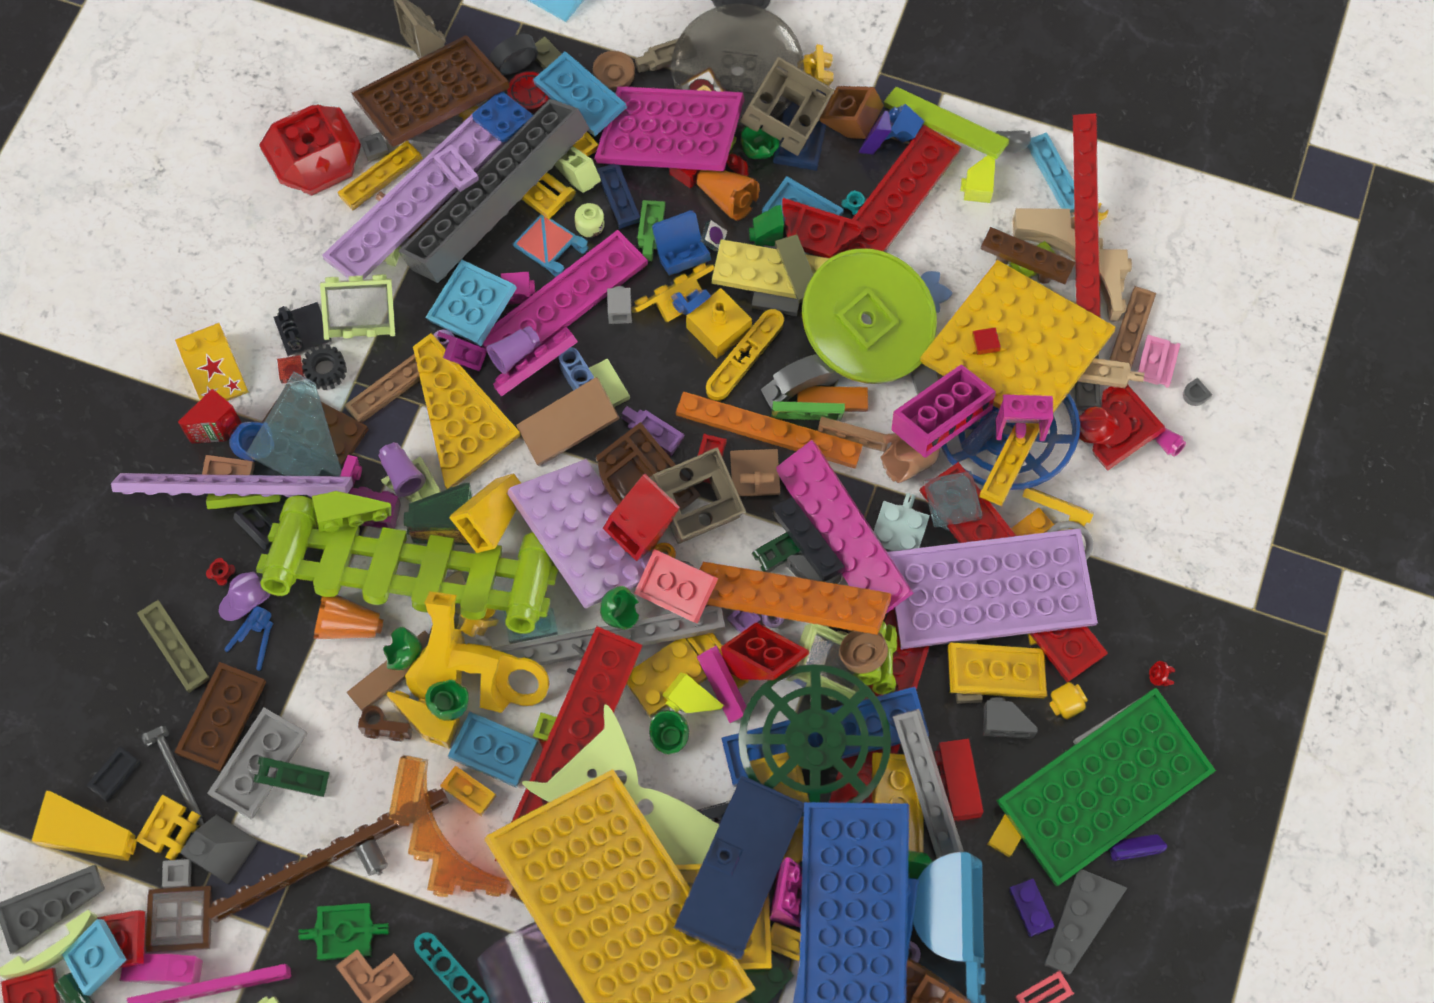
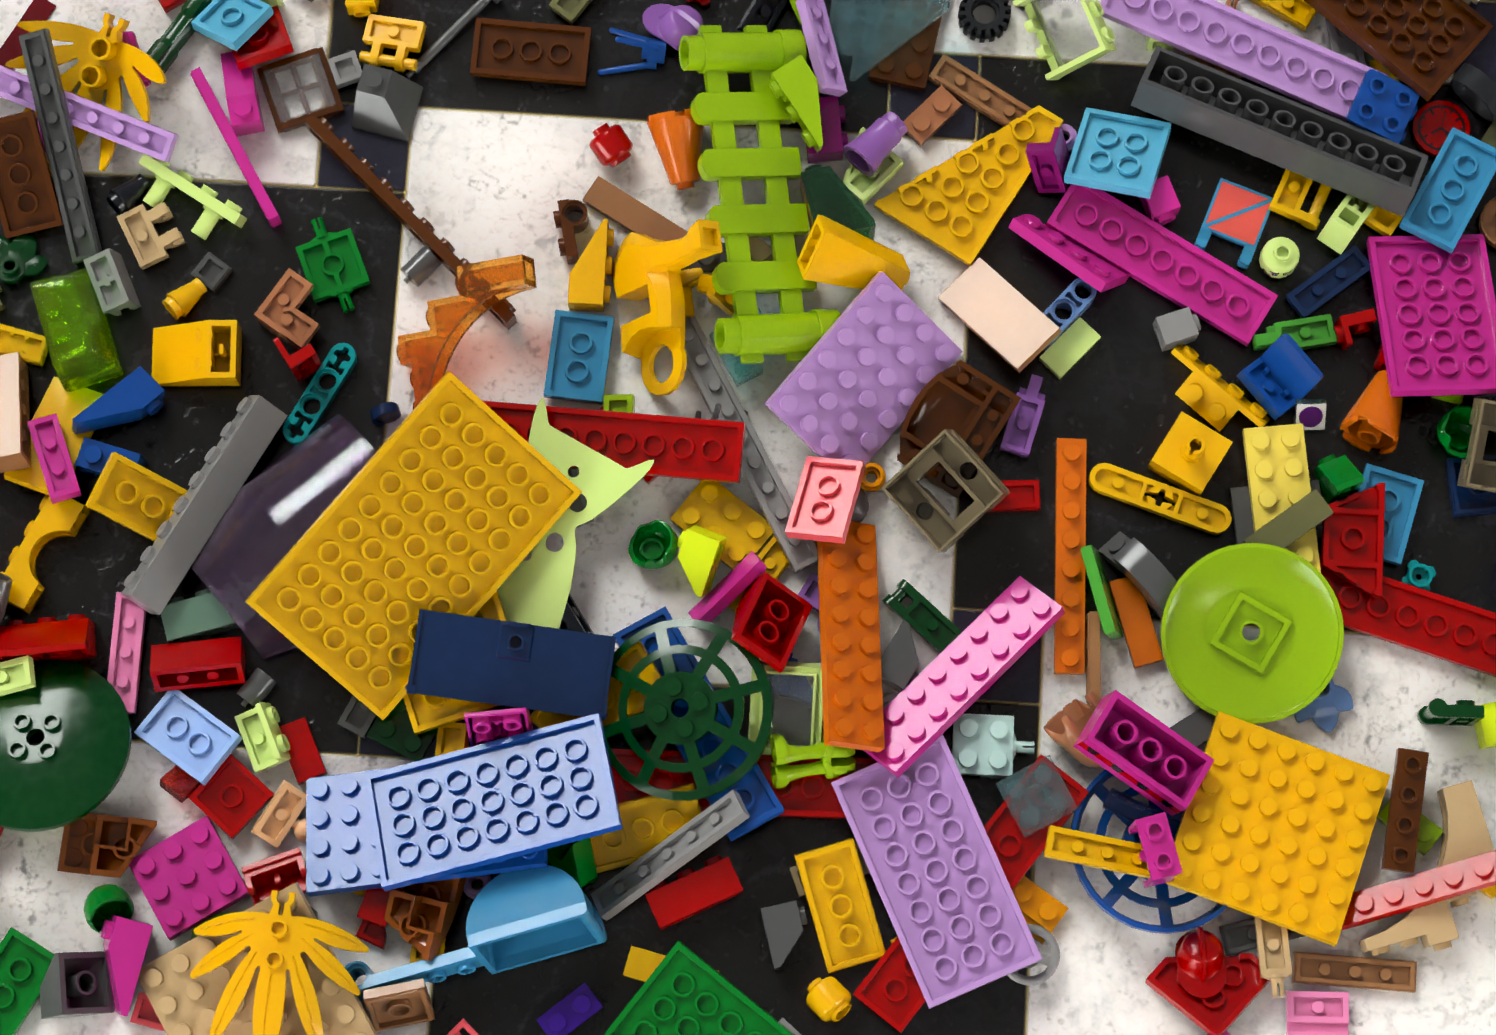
camera: 75 degrees right, 10 degrees up
light grey plate [207,708,308,820] -> none
dark green plate [253,757,330,797] -> none
dark pink plate [340,455,362,487] -> none
green hair [383,627,422,670] -> none
green hair [425,680,469,721] -> none
lavender plate [433,145,479,192] -> none
yellow plate [440,765,496,816] -> none
medium lavender plant [486,326,541,374] -> none
green hair [600,586,639,630] -> none
red slope [603,474,680,561] -> none
blue bracket [671,289,711,315] -> none
red arm [726,154,748,177] -> none
medium nougat plate [730,449,780,496] -> none
black plate [772,497,845,582] -> none
medium nougat piece [839,631,888,674] -> none
red tile [972,327,1001,355] -> none
yellow hinge [1022,488,1094,530] -> none
none -> red panel [273,337,322,383]
none -> dark blue tile [370,402,401,425]
none -> red head [589,123,633,168]
none -> nougat plate [903,85,962,147]
none -> red bracket [1333,308,1377,350]
none -> dark green plate [1417,698,1484,726]

